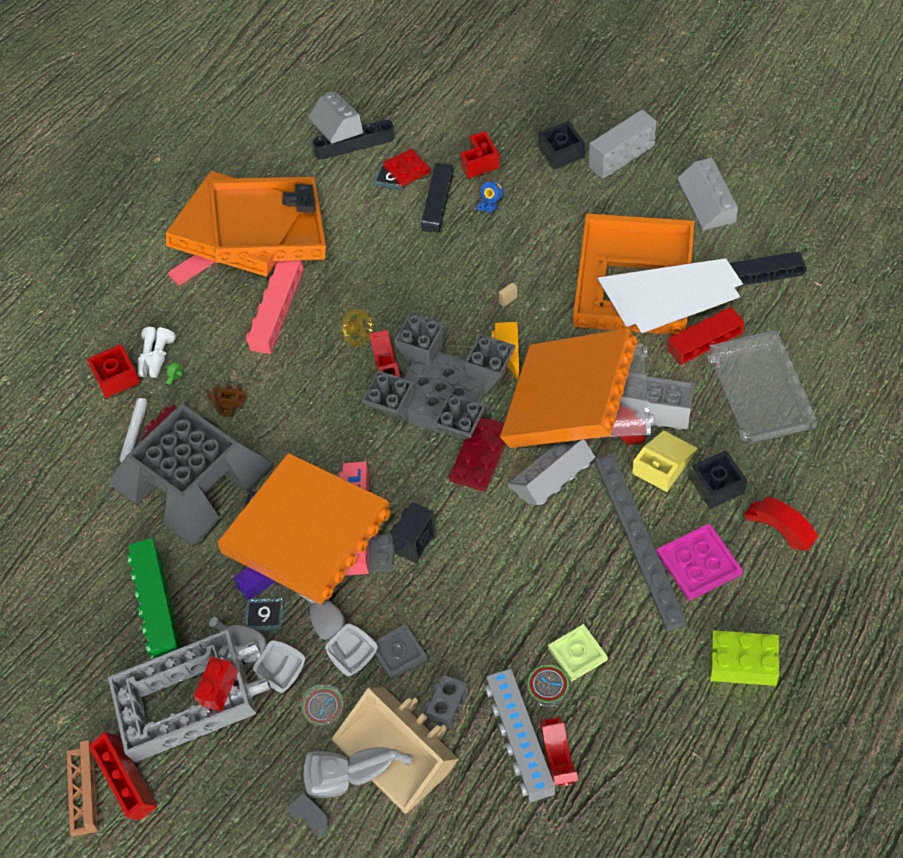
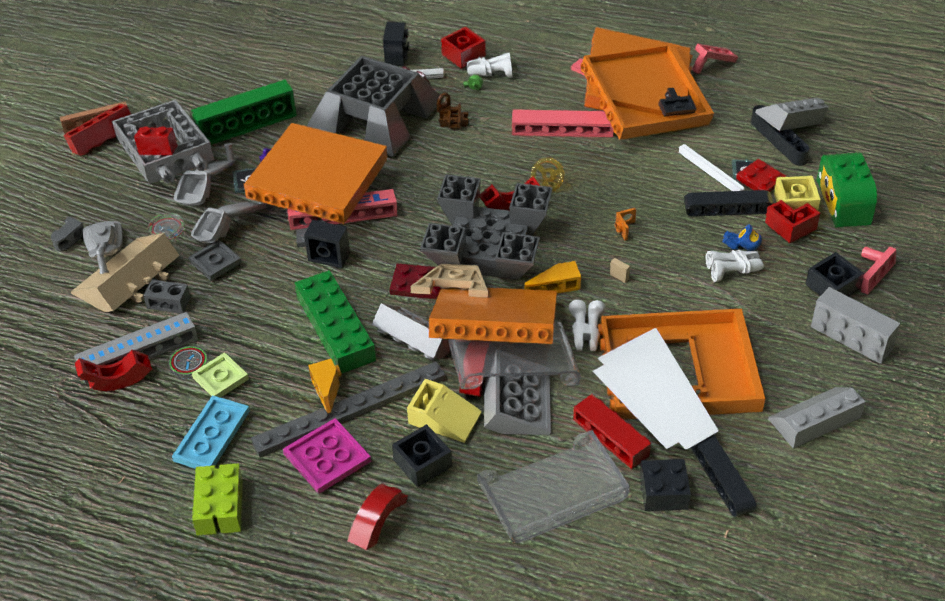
camera: 75 degrees right, 10 degrees down
none -> medium azure plate [172,395,250,469]
none -> green brick [294,270,376,374]
none -> light orange slope [308,358,341,413]
none -> black brick [383,22,410,67]
none -> tan wing [411,264,488,298]
none -> white piece [569,300,606,351]
none -> orange bracket [615,208,636,241]
none -> black brick [640,459,691,512]
none -> white axle [679,144,745,191]
none -> coral piece [691,44,738,74]
none -> white piece [706,250,764,282]
none -> light yellow brick [774,176,820,211]
none -> green brick [817,152,877,228]
none -> coral piece [861,247,897,295]

